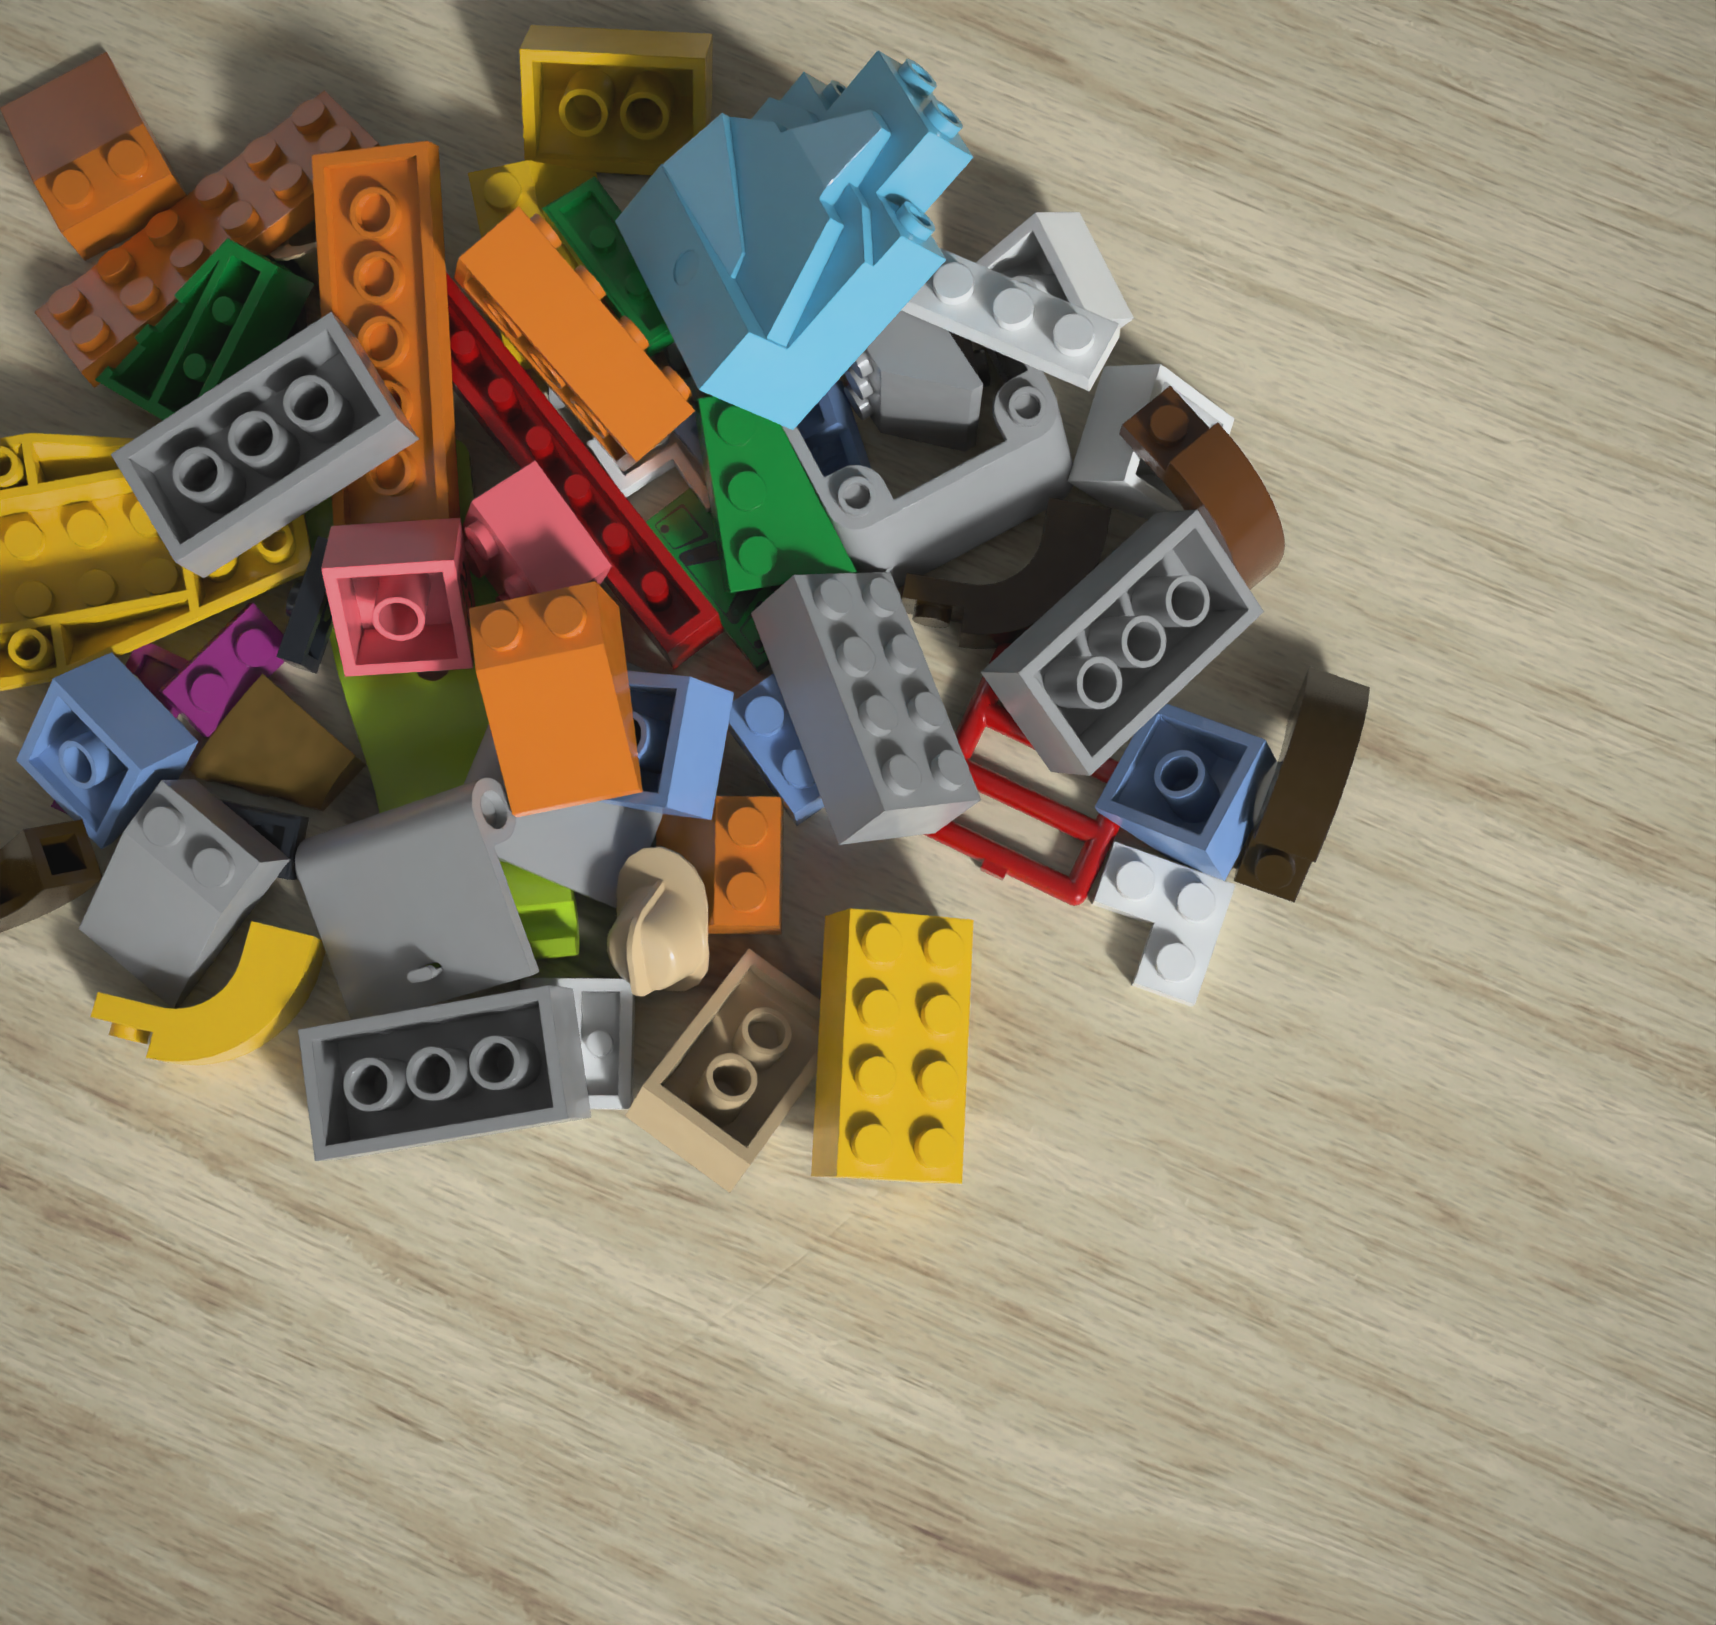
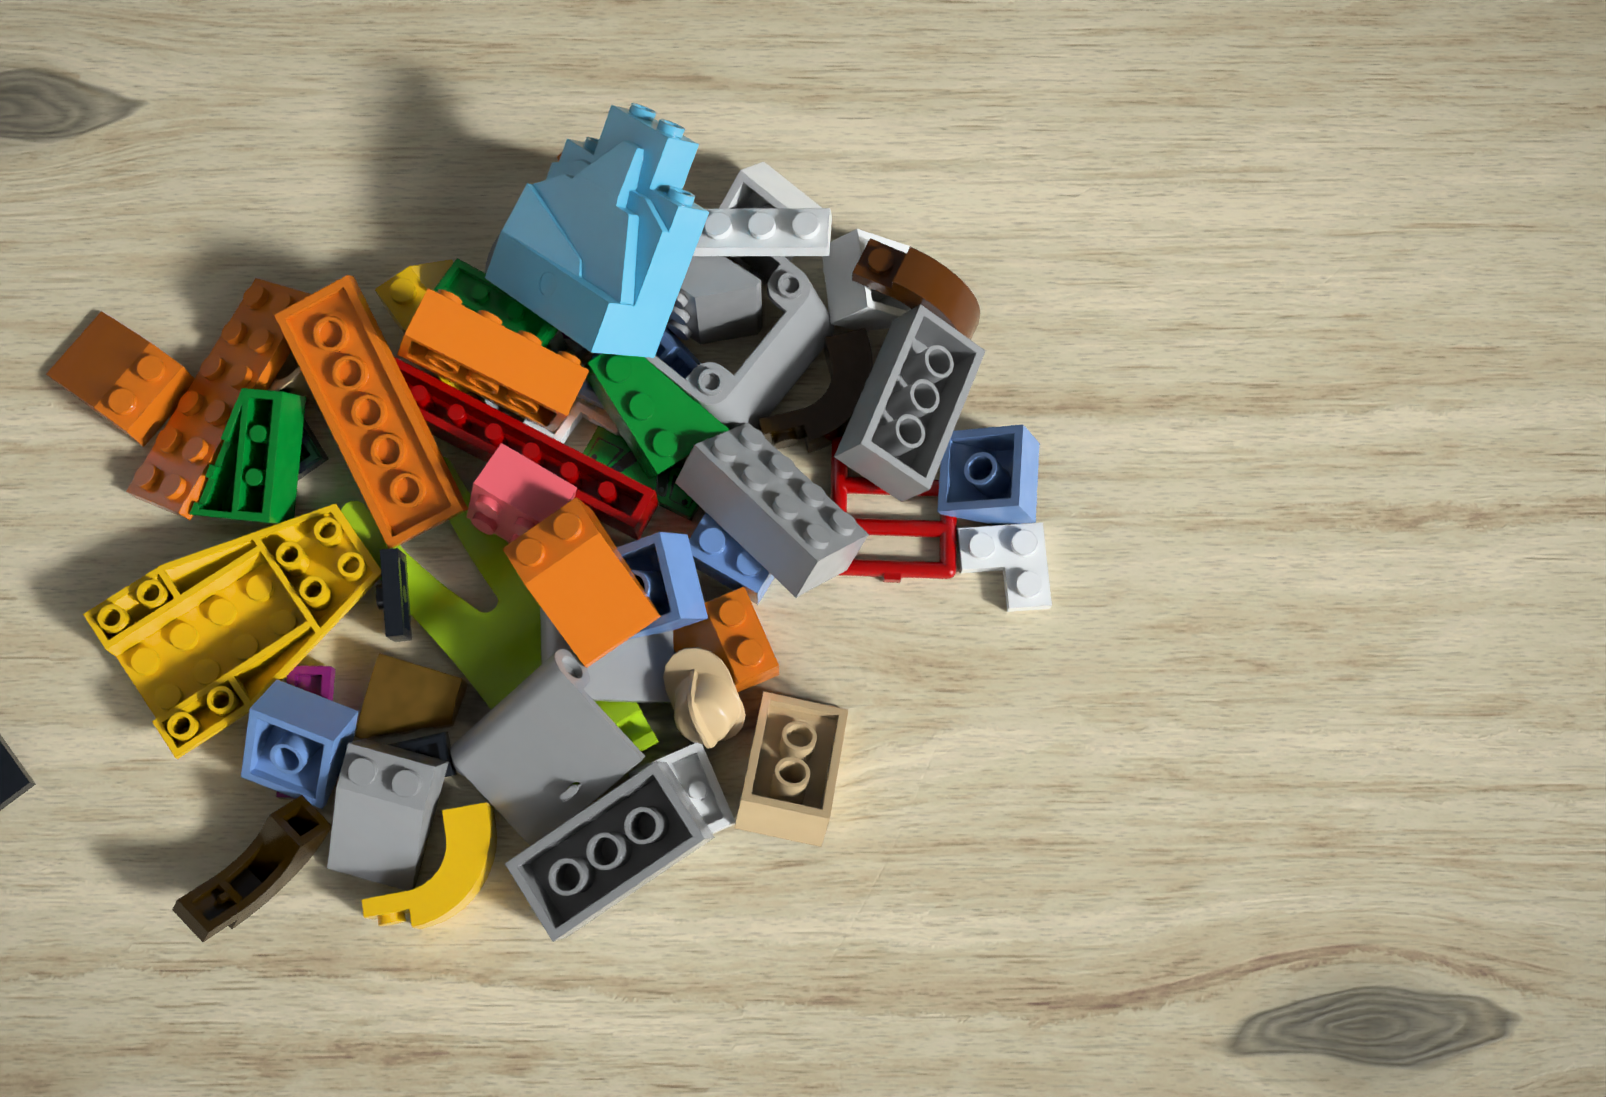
camera: 30 degrees left, 5 degrees down
light grey brick [111,312,419,578] -> none
magenta plate [157,603,284,737] -> none
coral brick [321,518,476,677] -> none
yellow slope [519,25,713,175] -> none
yellow brick [811,908,974,1184] -> none
dark brown arch [1234,666,1370,903] -> none

